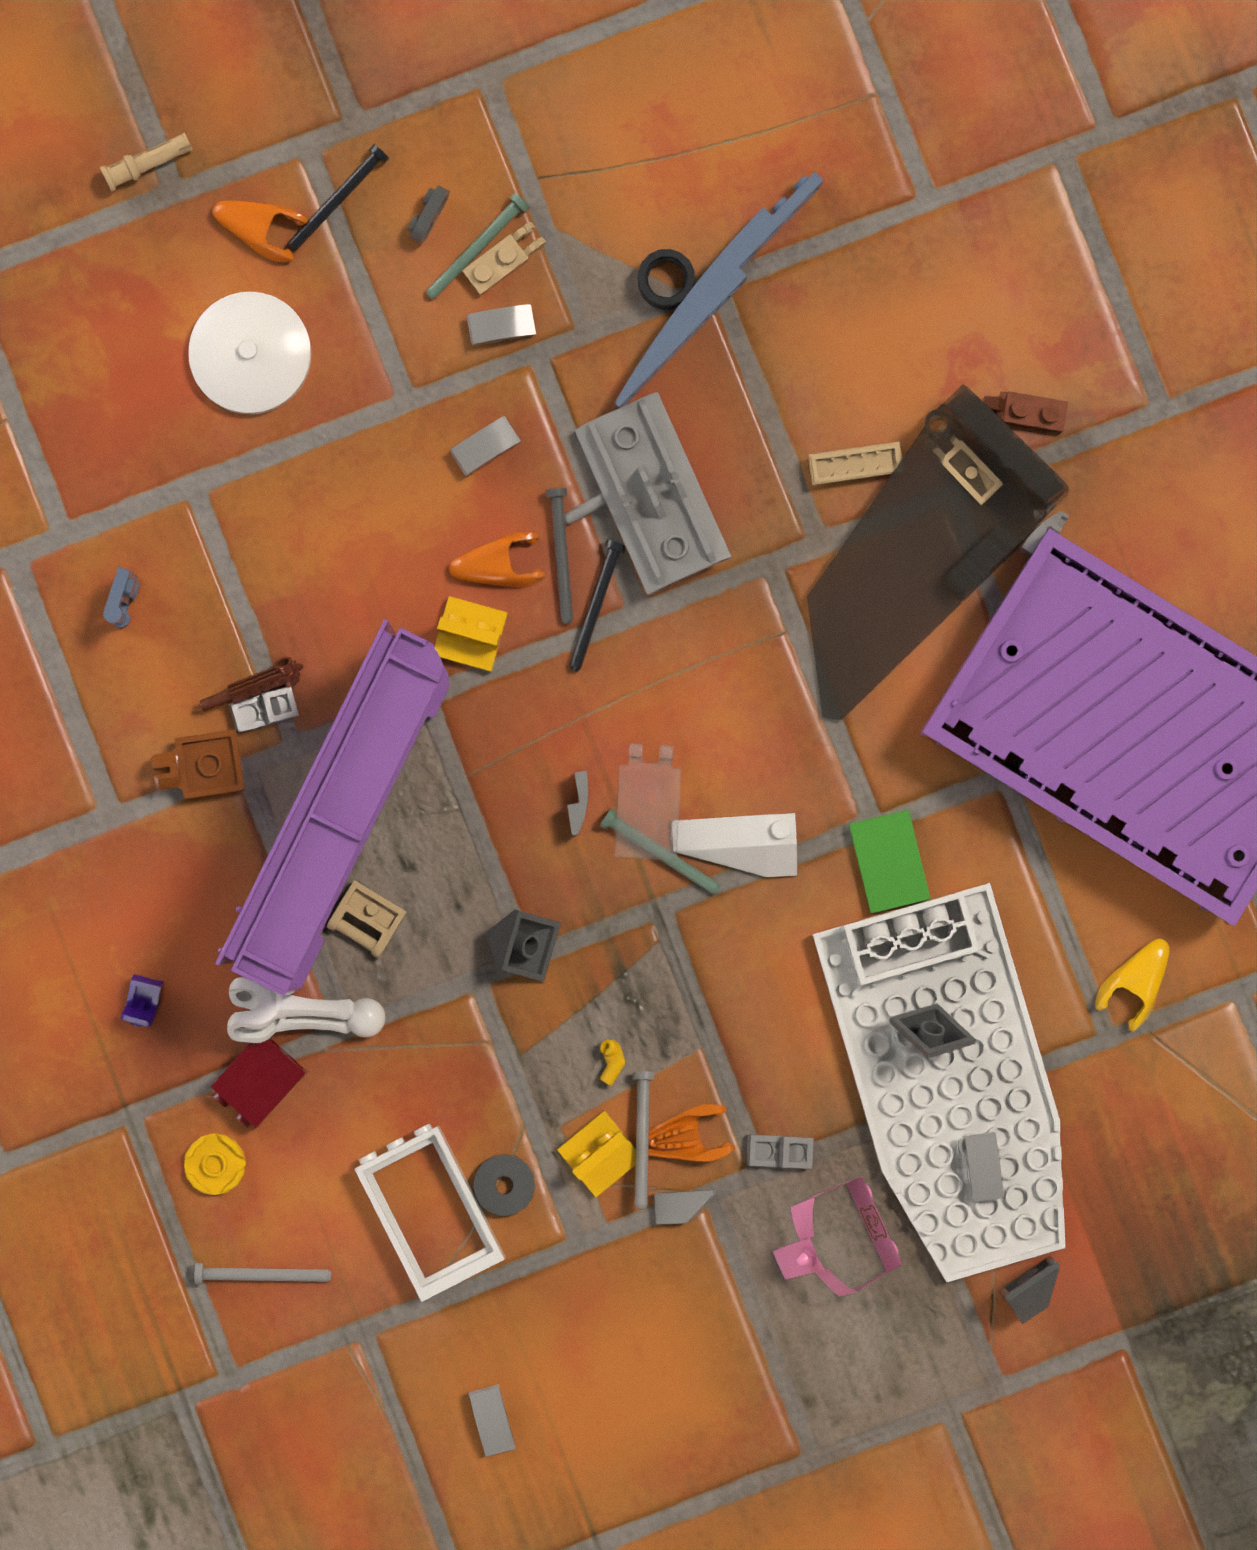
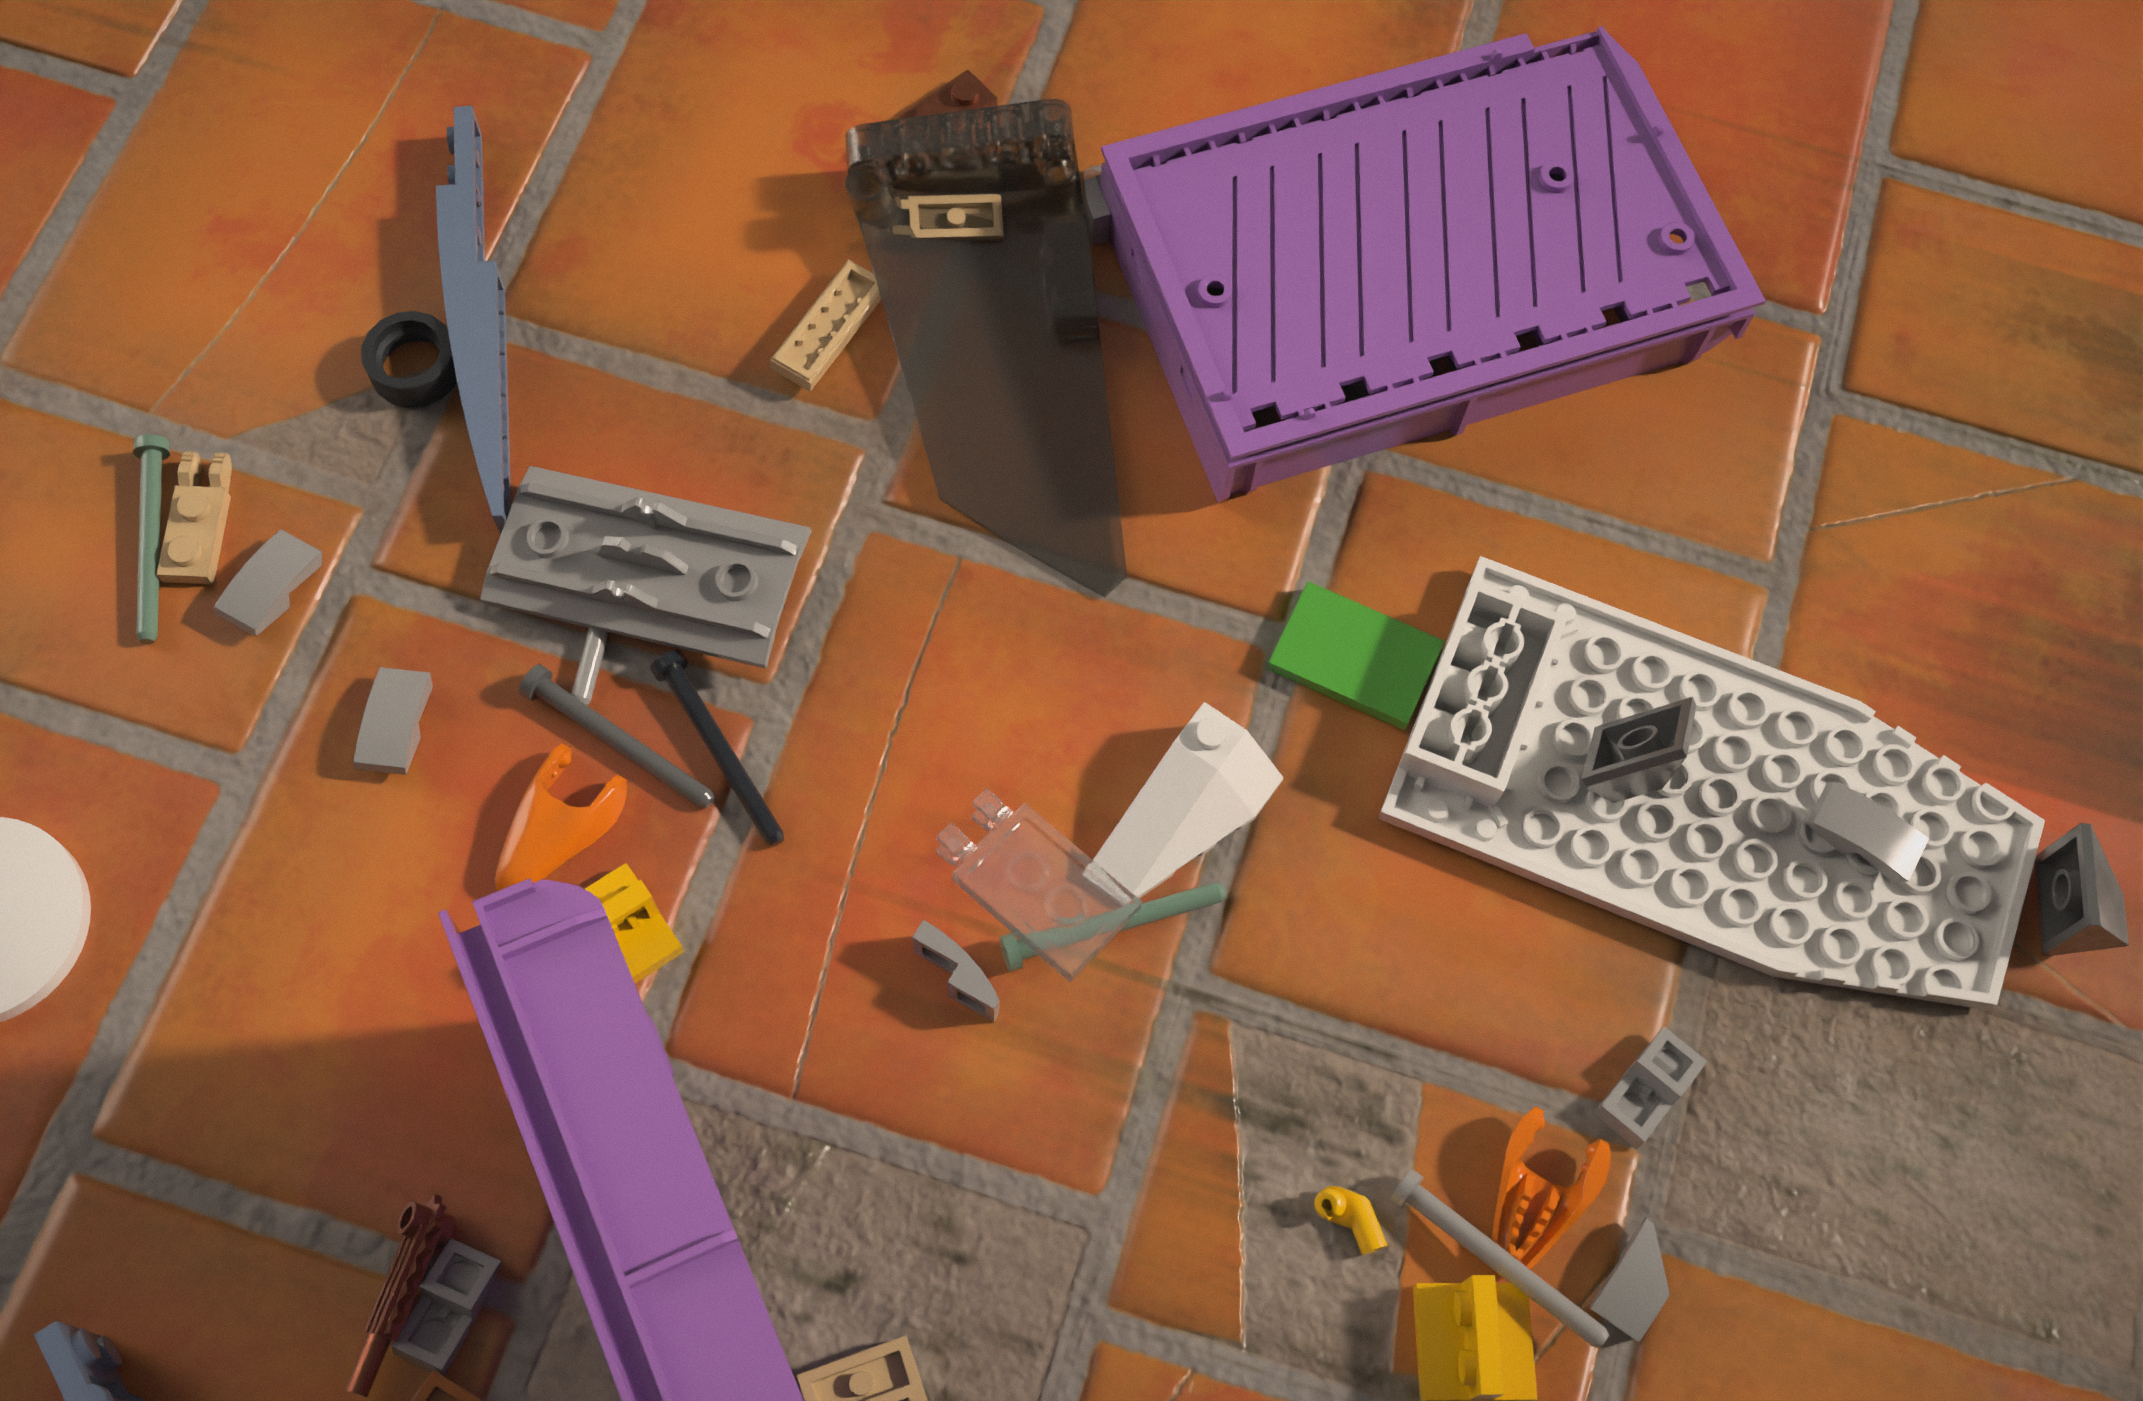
camera: 60 degrees left, 20 degrees down
dark grey plate [408,185,450,245] -> none
dark grey slope [486,909,561,982] -> none
bright pink piece [772,1177,902,1297] -> none
yellow animal [1095,938,1170,1032] -> none

